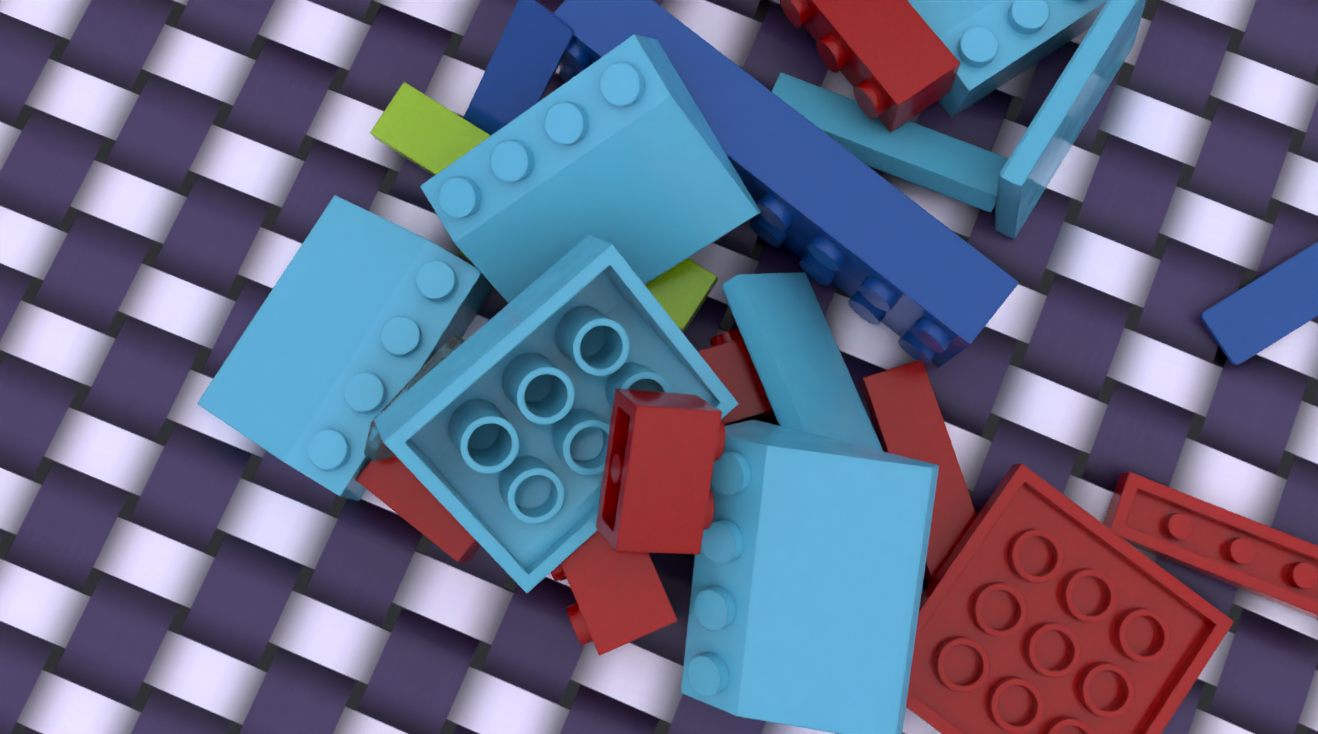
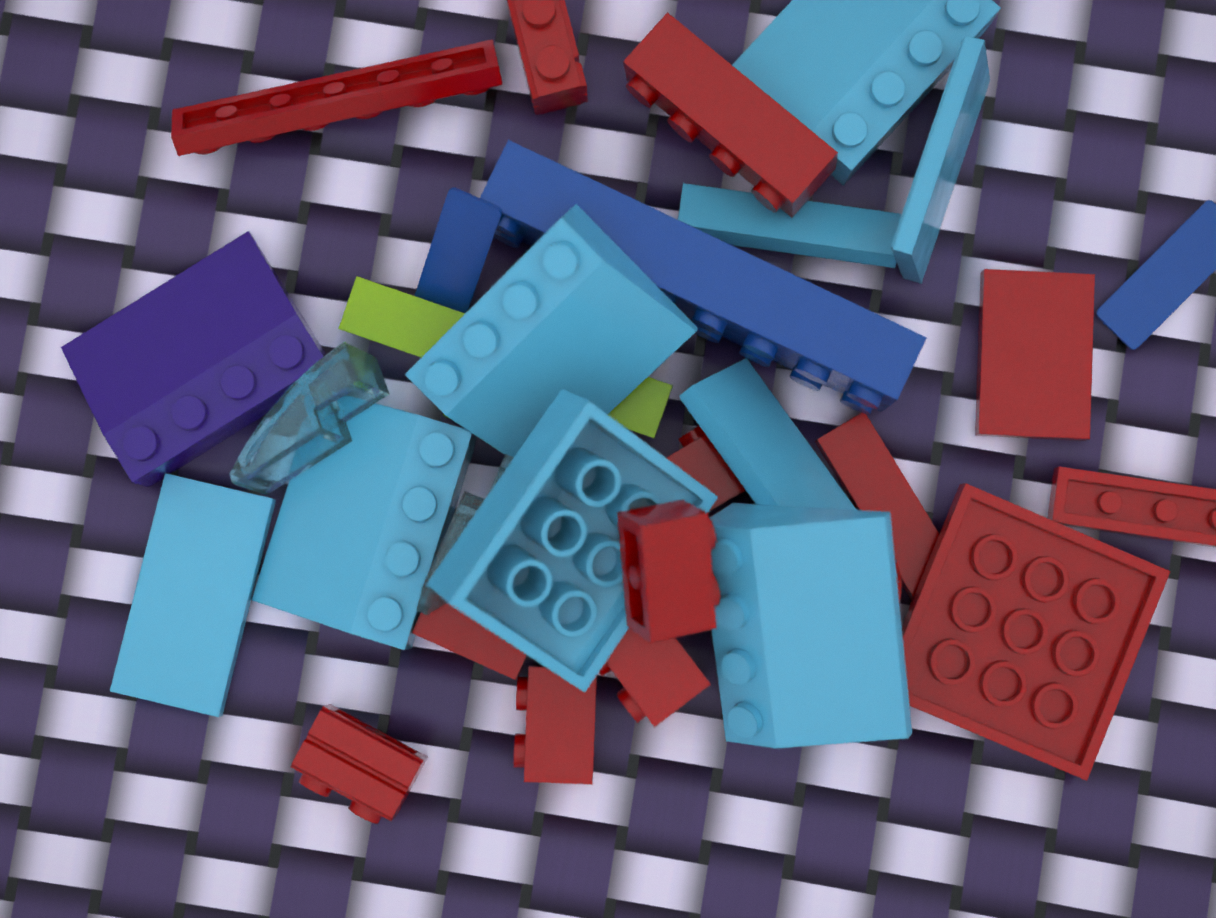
camera: 10 degrees left, 5 degrees up
none -> dark purple slope [61,231,336,487]
none -> medium azure tile [110,473,276,717]
none -> clear light blue slope [229,342,390,495]
none -> red brick [291,704,428,824]
none -> red brick [514,665,597,785]
none -> red tile [975,269,1095,441]

